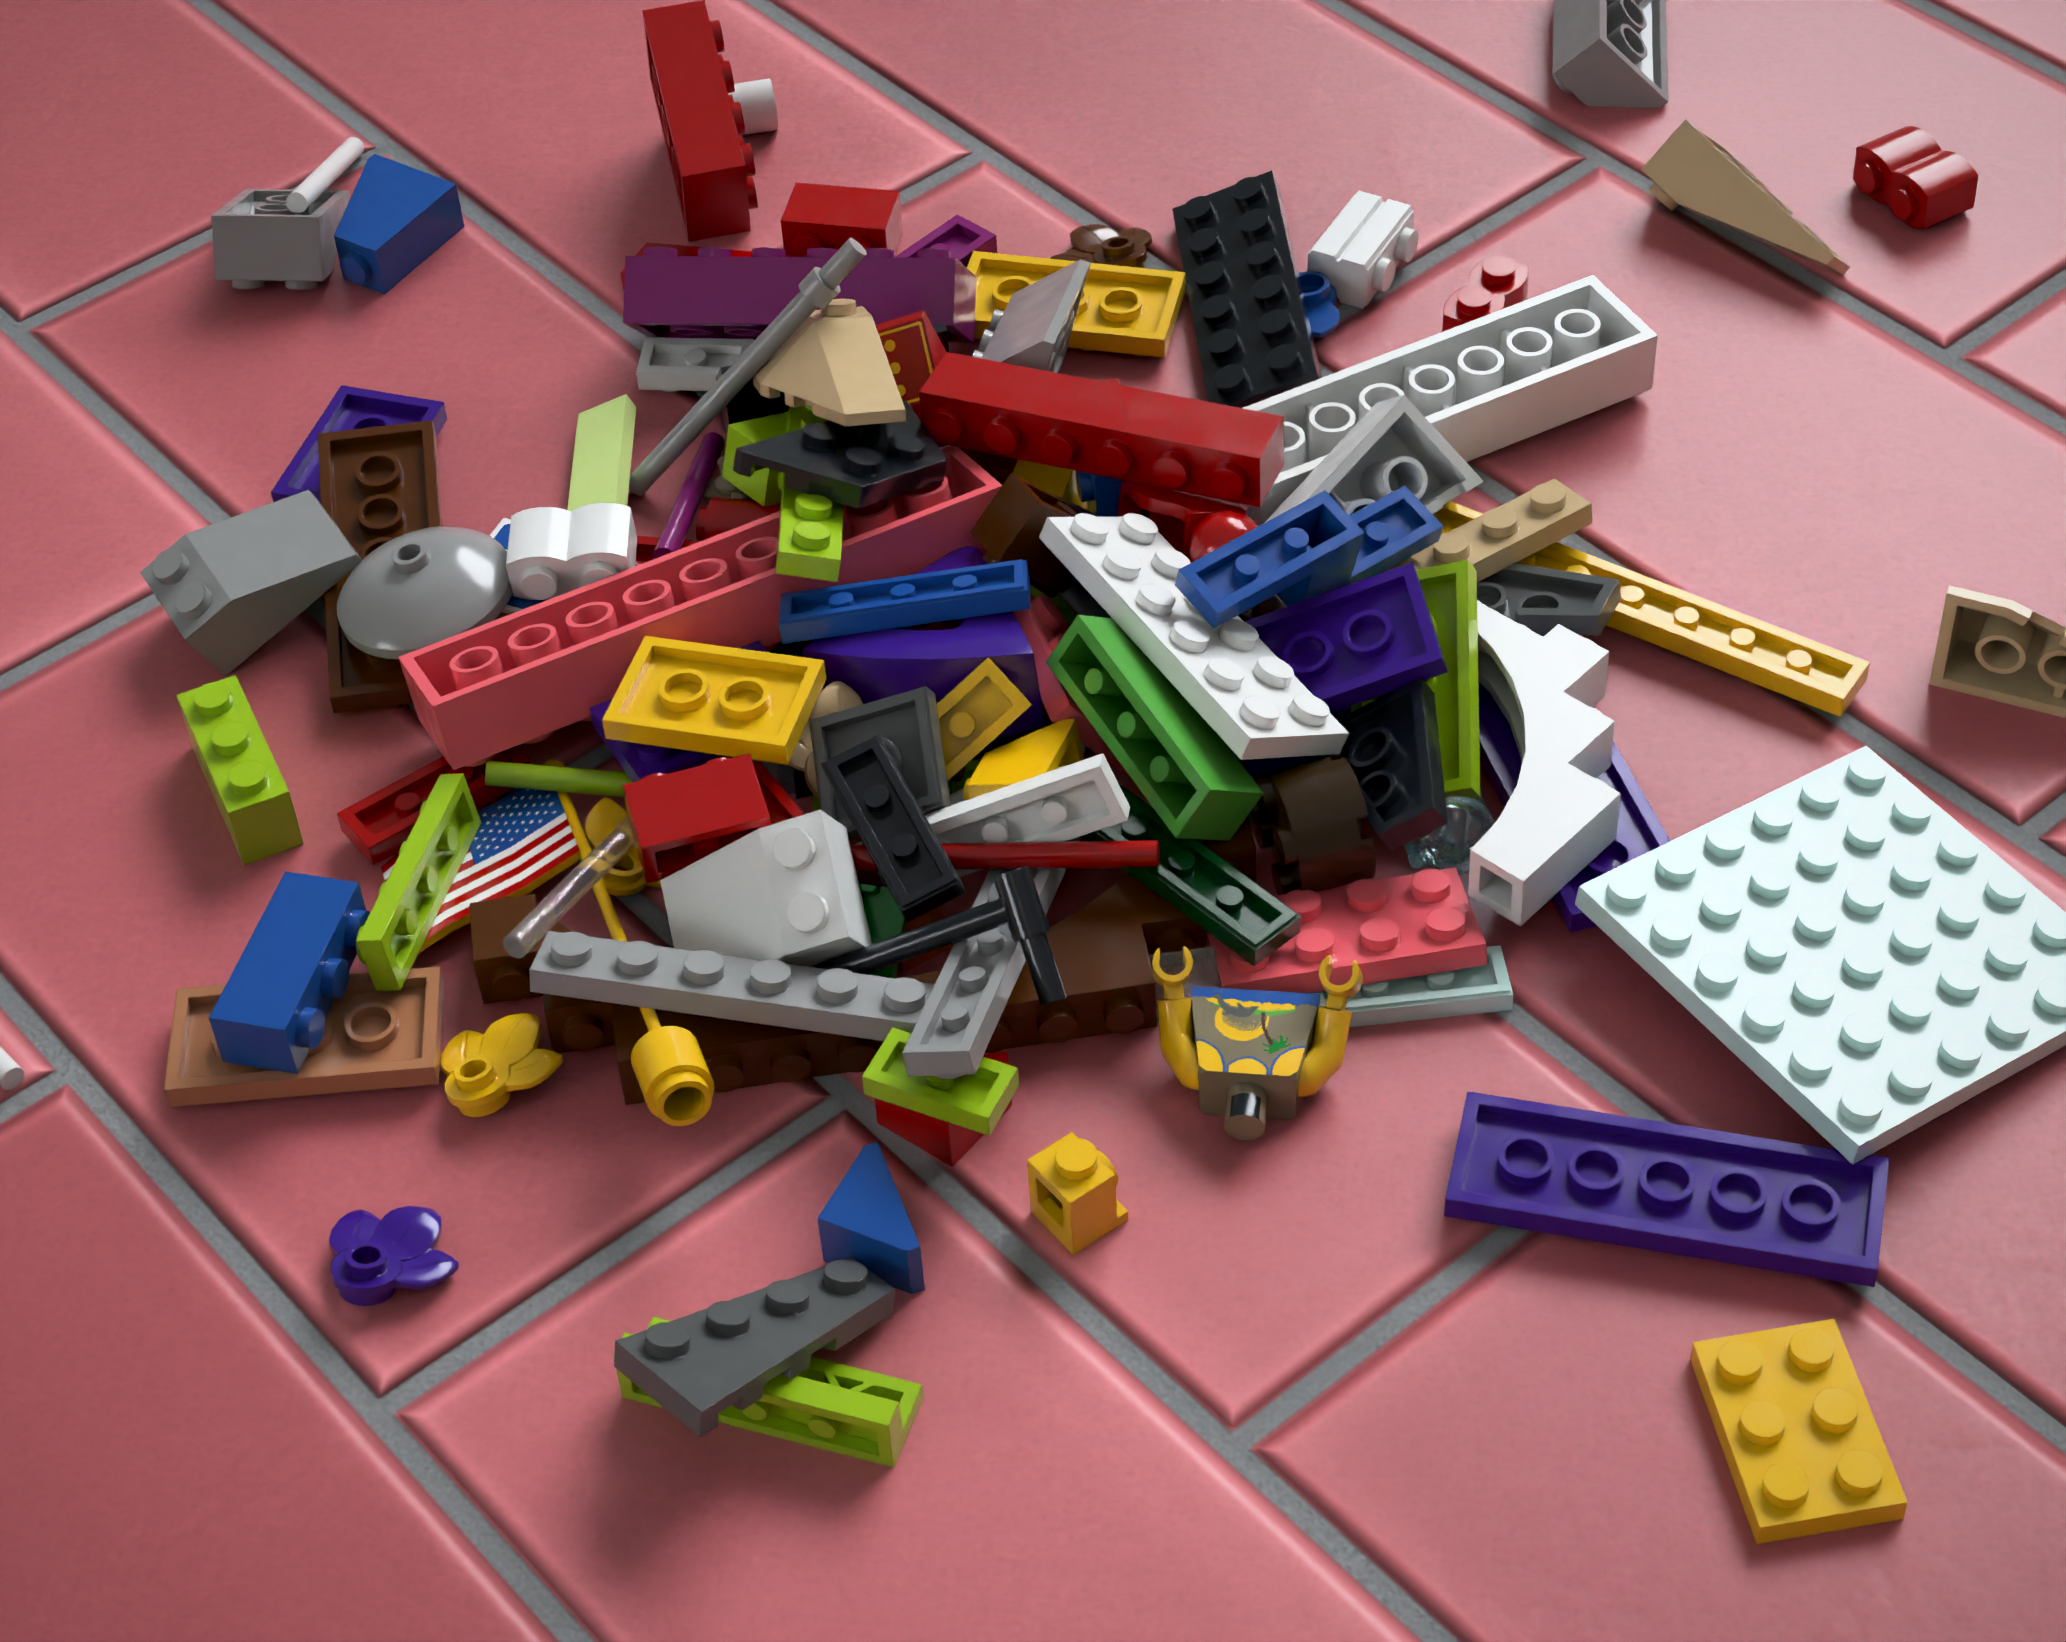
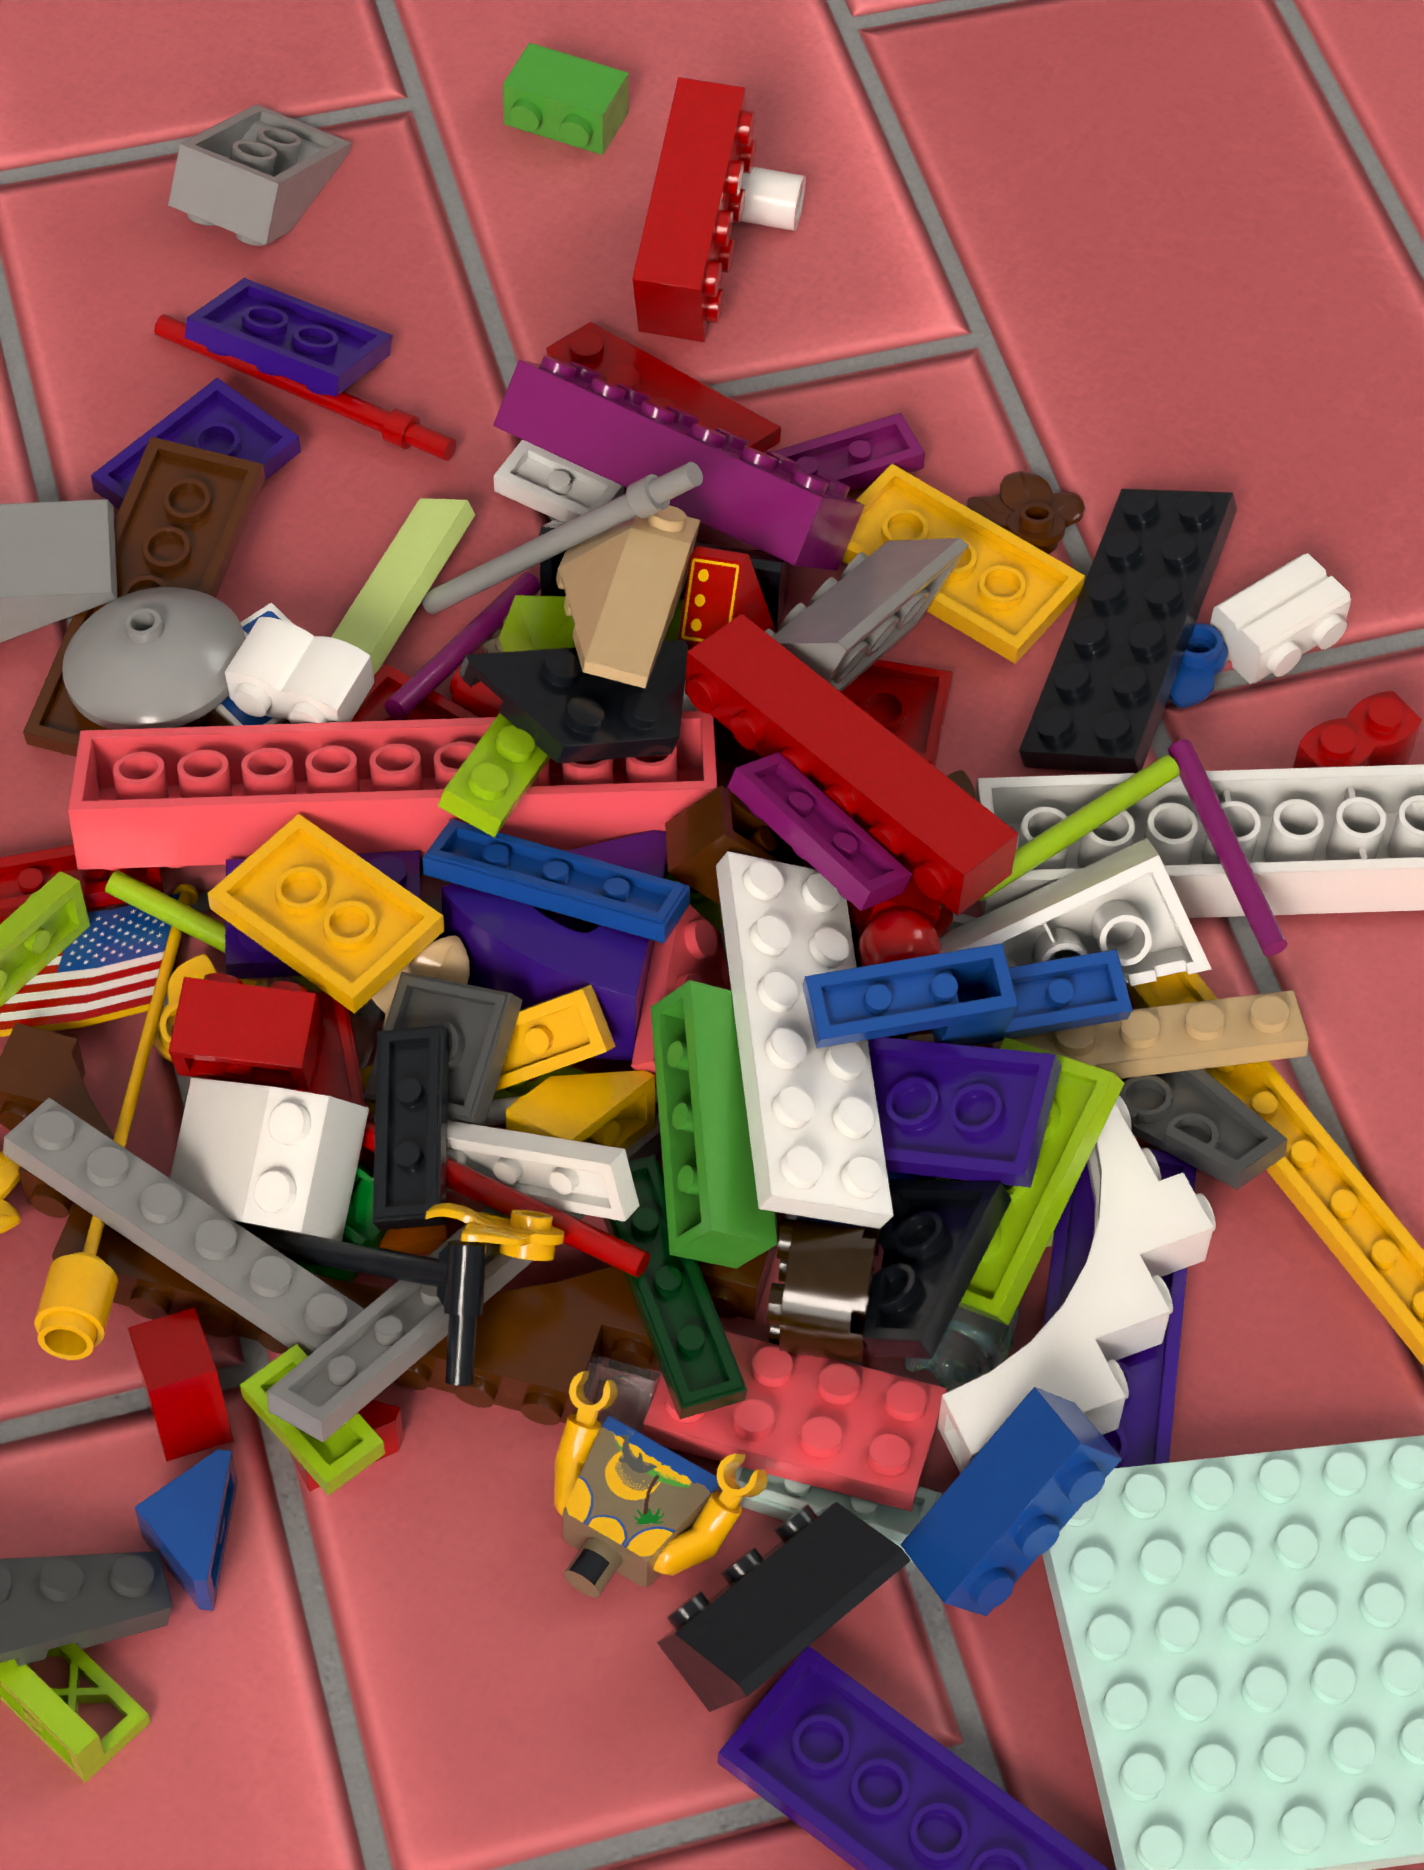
camera: 20 degrees right, 10 degrees up
white bar [286,137,364,214] -> none
blue slope [334,154,464,295] -> none
clear bar [503,816,635,958] -> none
red brick [781,182,903,256] -> none
yellow brick [1027,1132,1129,1255] -> none
none -> red slope [127,1307,234,1462]
none -> red bar [154,314,456,461]
none -> dark purple plate [185,278,393,397]
none -> yellow plate [425,1203,565,1261]
none -> bright green brick [503,43,629,155]
none -> black slope [657,1502,911,1712]
none -> magenta plate [727,752,912,911]
none -> blue brick [900,1387,1122,1617]
none -> lime bar [979,755,1180,901]
none -> magenta bar [1168,739,1287,956]

